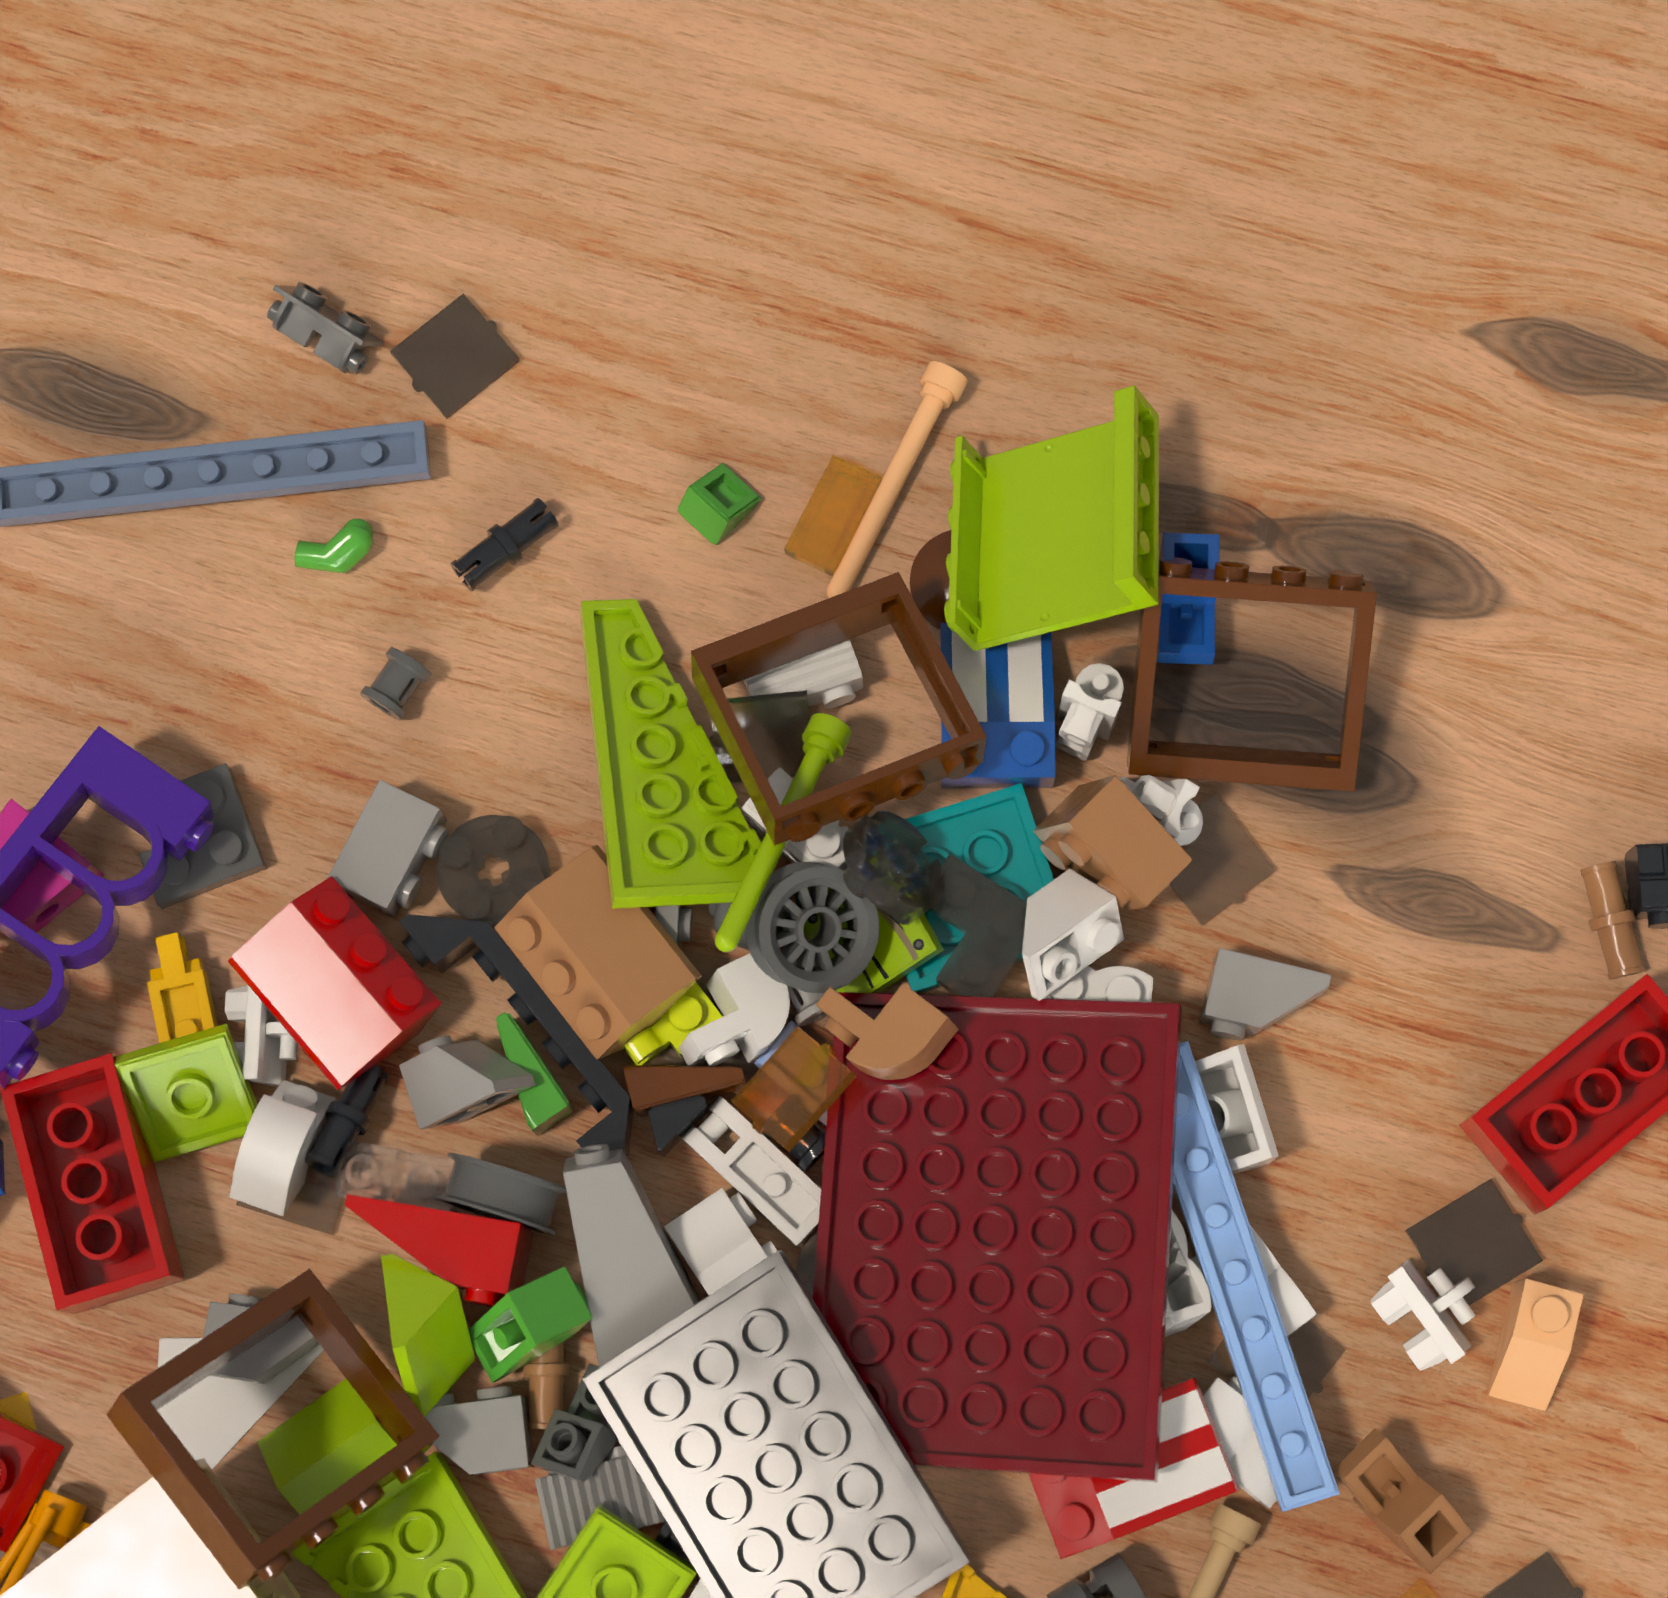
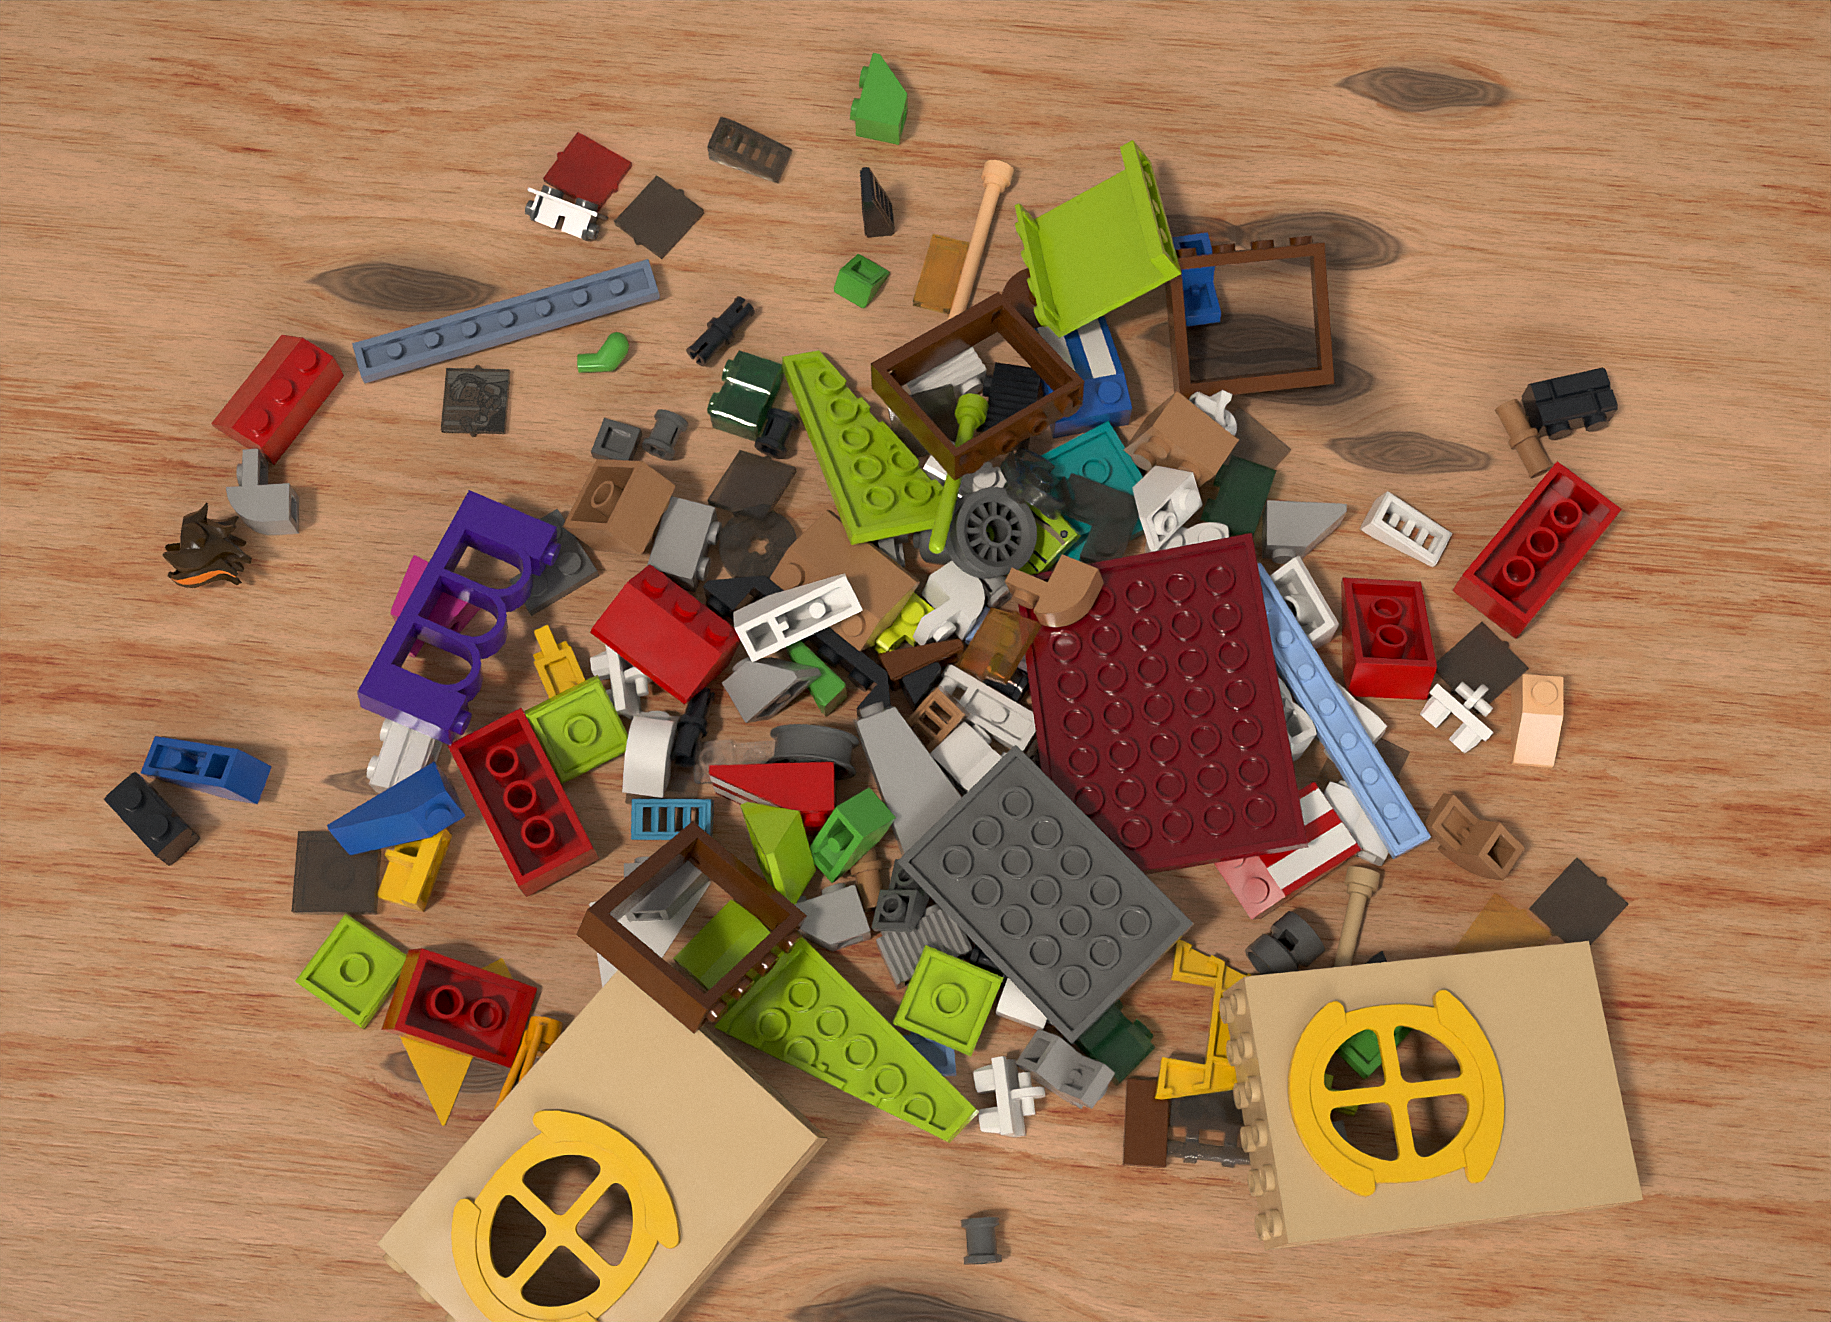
camera: 15 degrees left, 5 degrees down
white hips [1056,663,1124,761] -> none
none -> clear smoke piece [441,365,511,437]
none -> clear red piece [543,132,632,213]
none -> medium nougat brick [563,459,676,555]
none -> dark grey plate [591,418,642,461]
none -> dark azure slope [631,799,714,840]
none -> clear smoke slope [707,116,792,184]
none -> clear green brick [707,350,784,442]
none -> clear smoke piece [707,450,797,523]
none -> white slope [733,573,863,662]
none -> black bush [754,408,800,459]
none -> bright green slope [850,53,908,145]
none -> black slope [860,167,895,238]
none -> medium nougat slope [906,686,970,754]
none -> black brick [976,362,1041,453]
none -> clear green brick [1200,455,1277,537]
none -> red slope [1341,577,1437,700]
none -> white slope [1360,491,1452,567]

